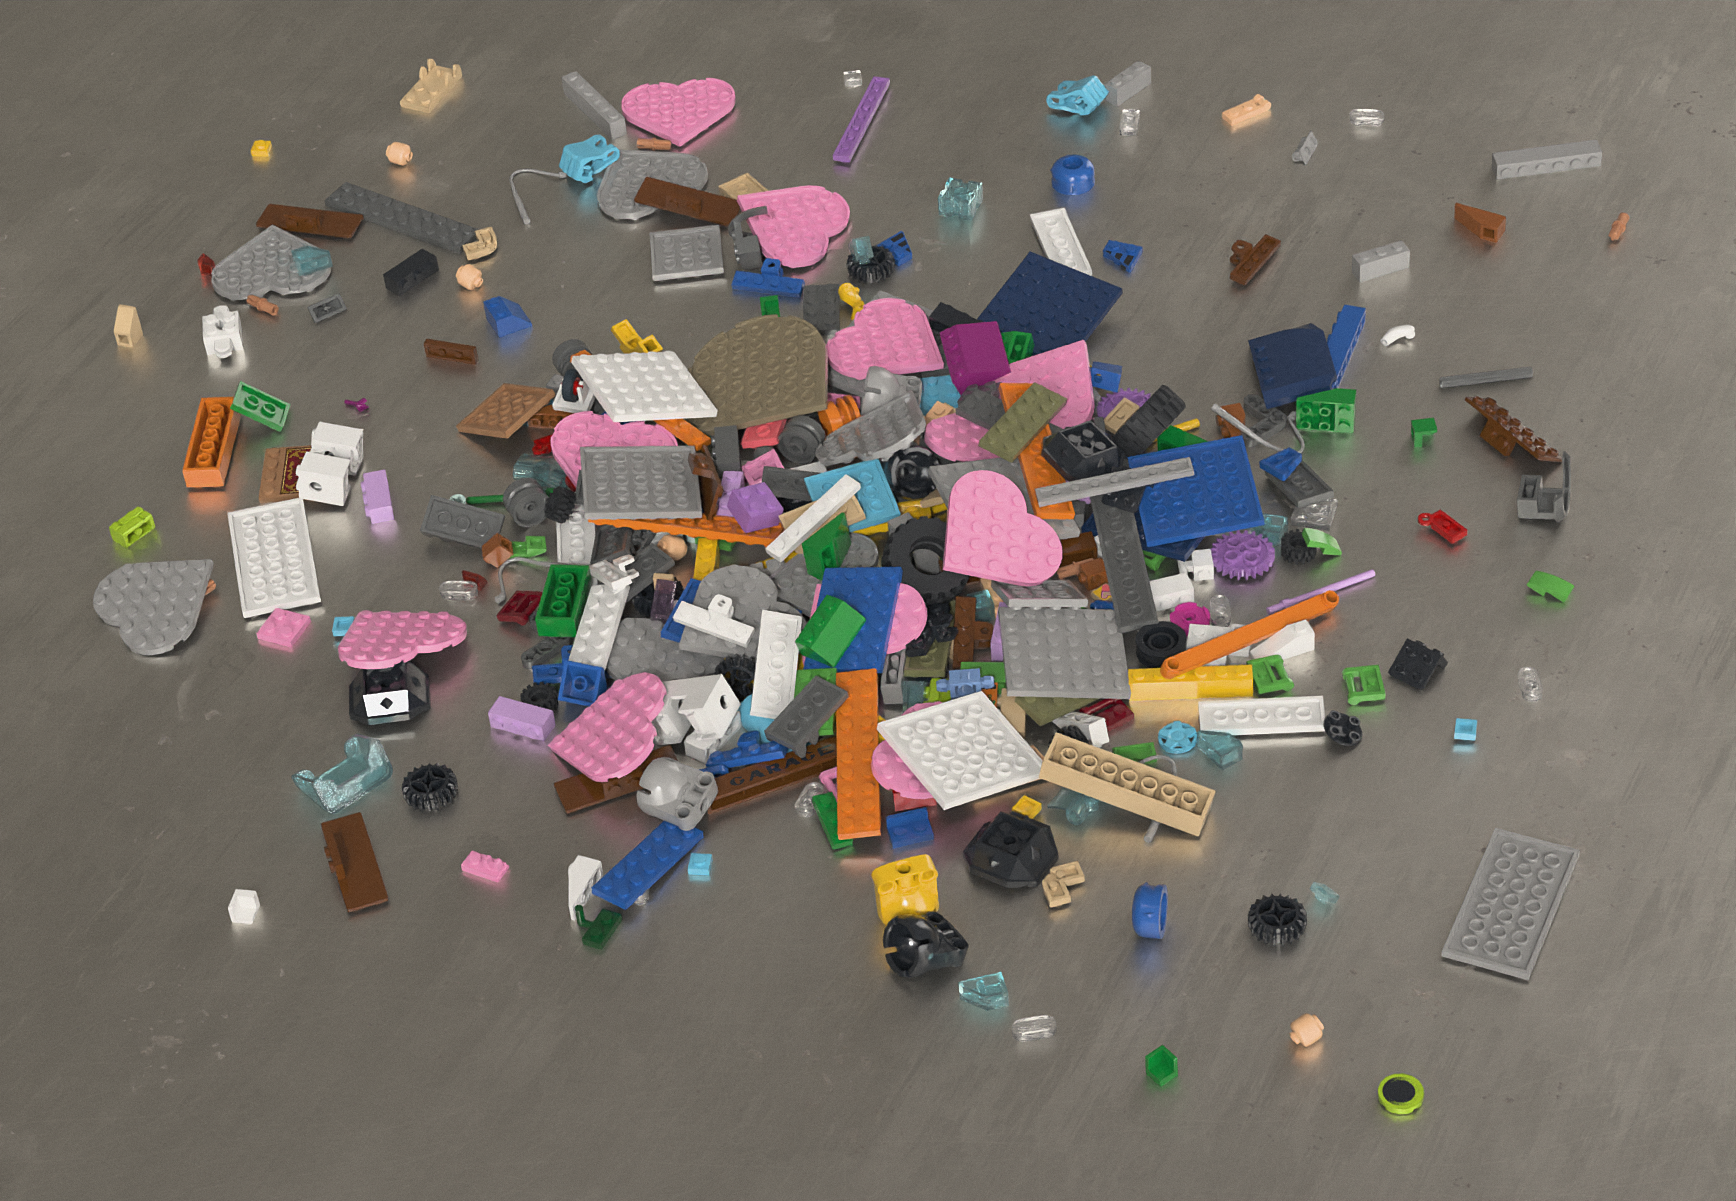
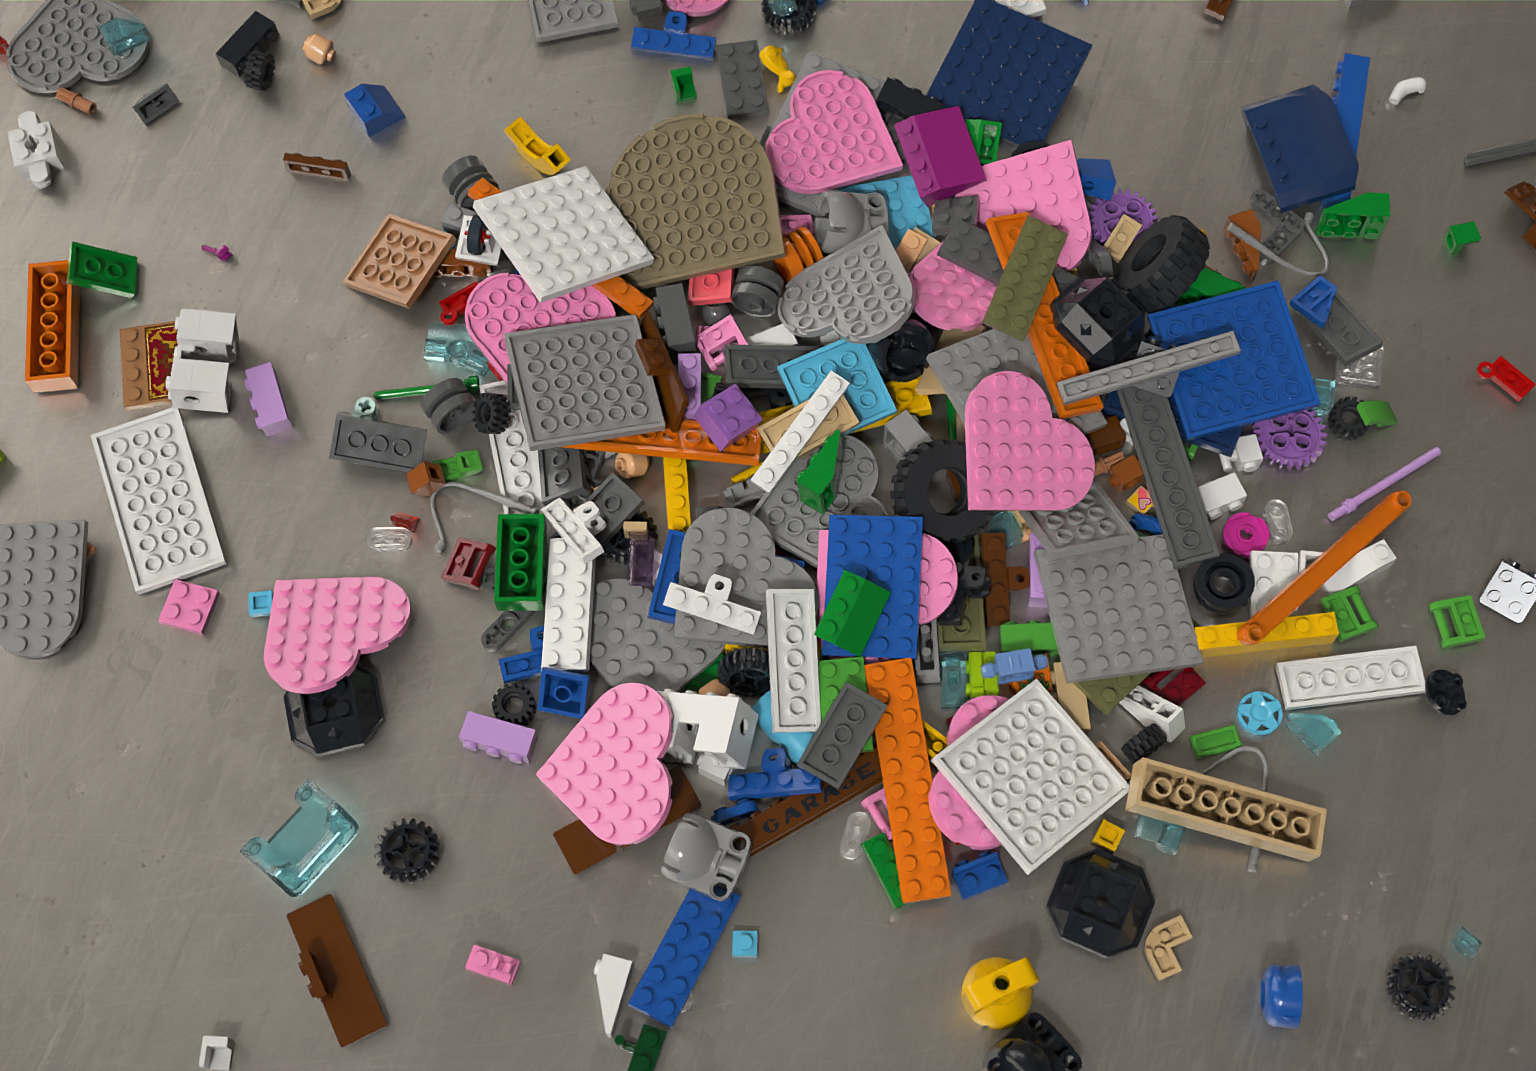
camera: 10 degrees left, 25 degrees up
none -> black tyre [243,50,275,91]

